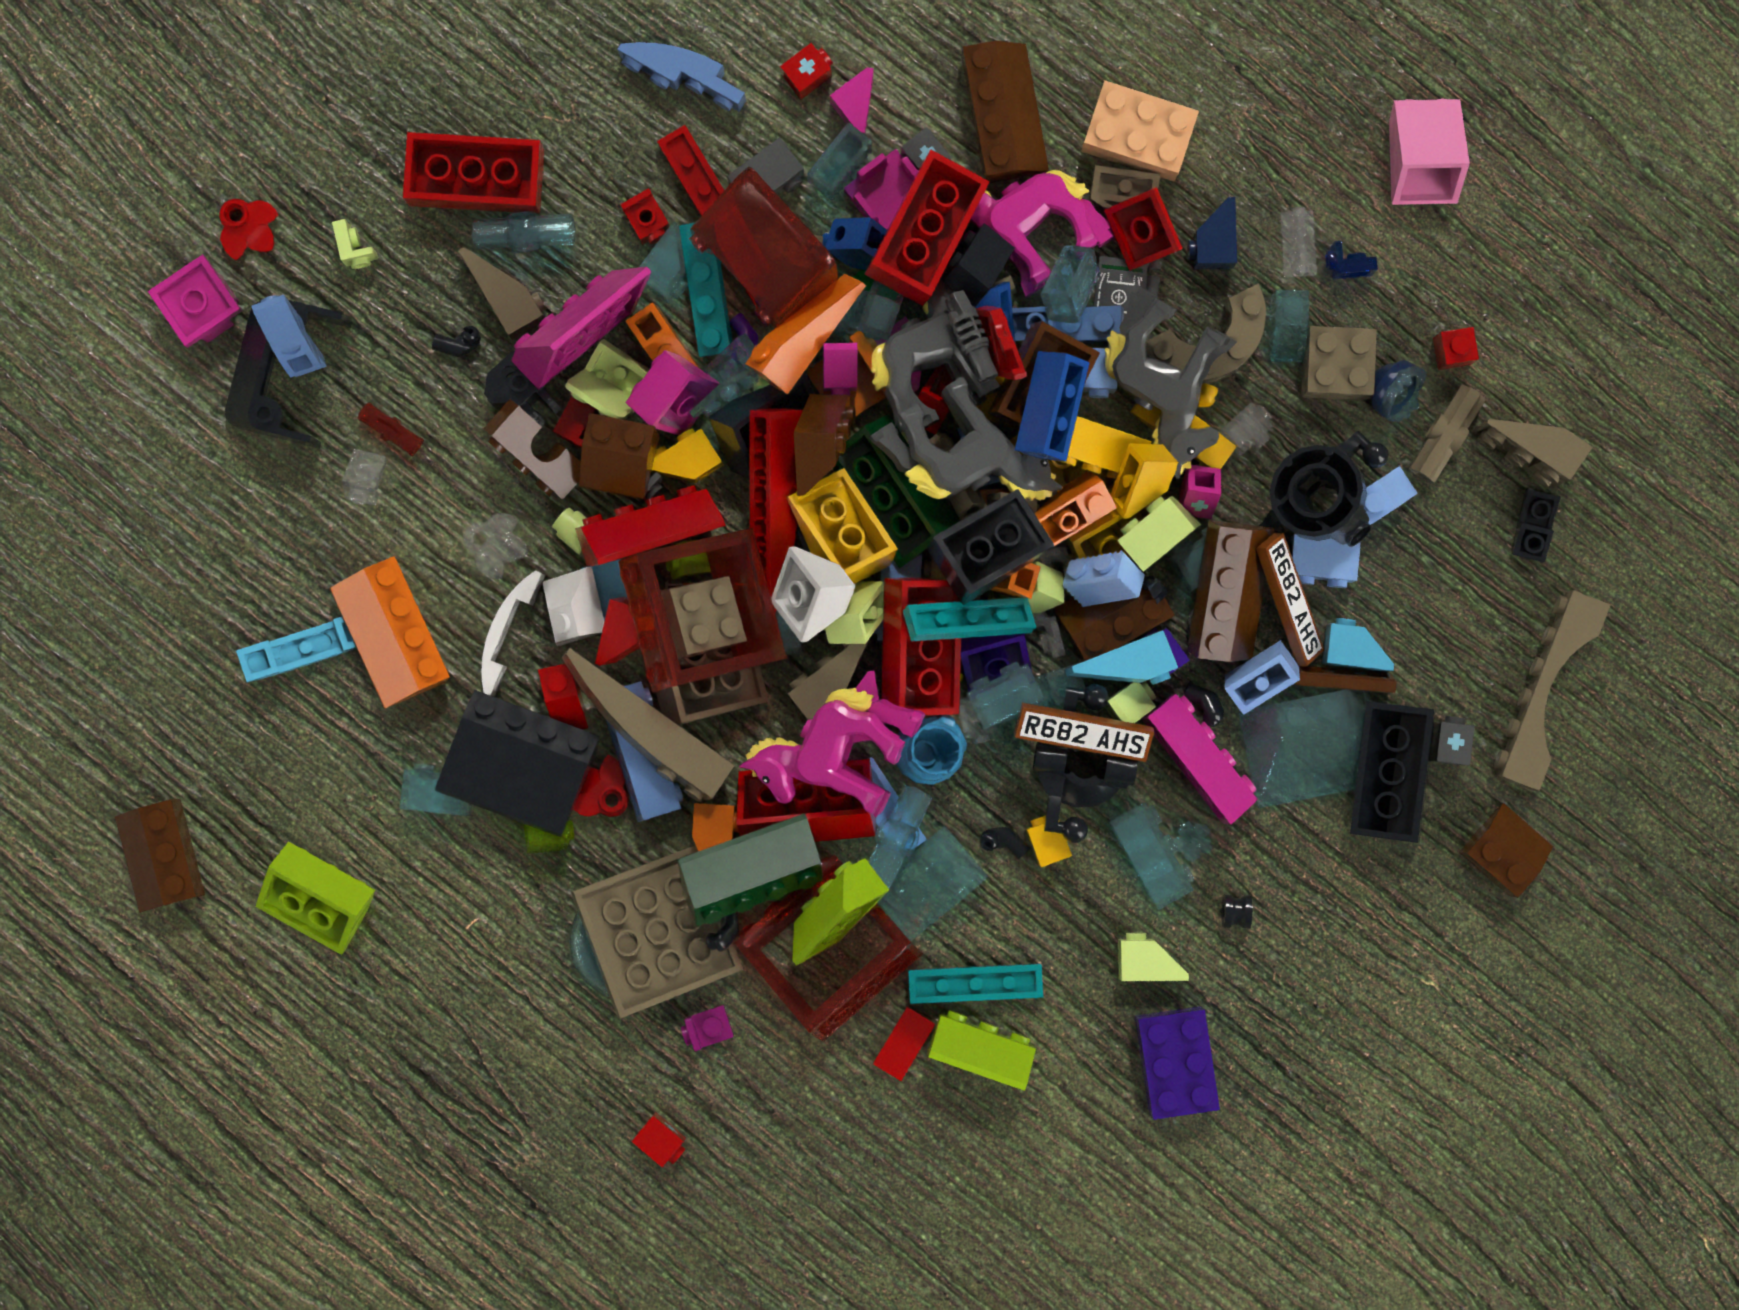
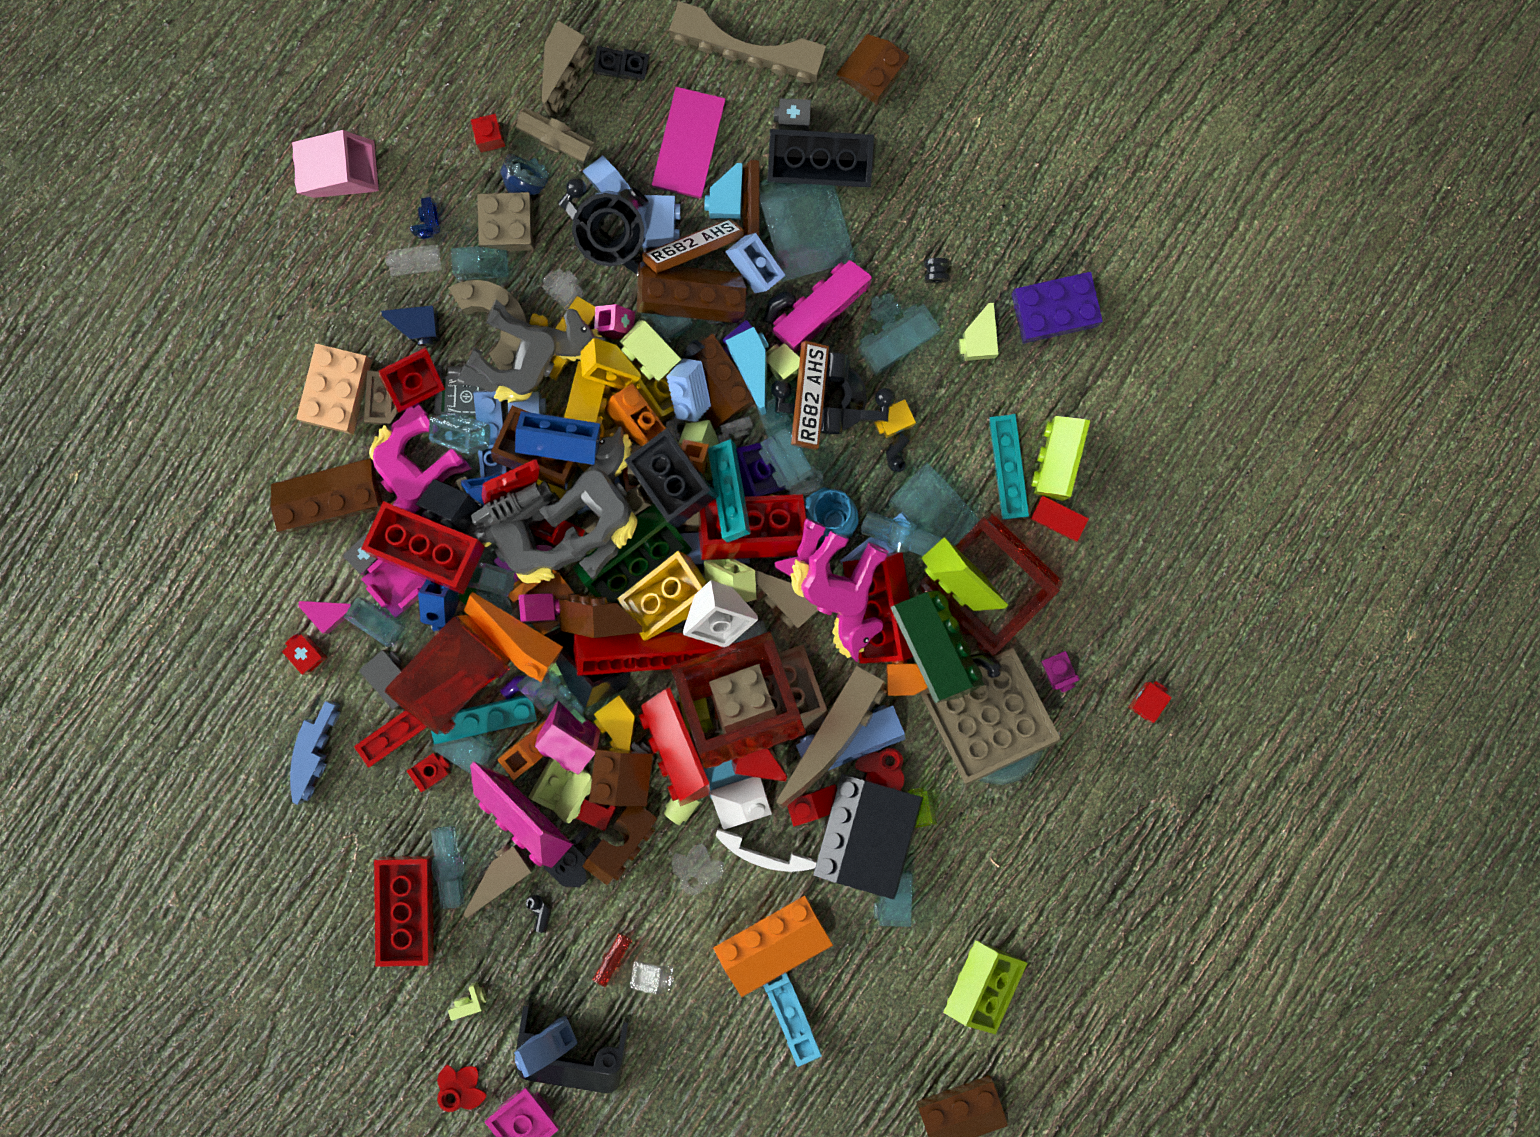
camera: 90 degrees left, 0 degrees up
none -> dark pink tile [652,87,726,199]

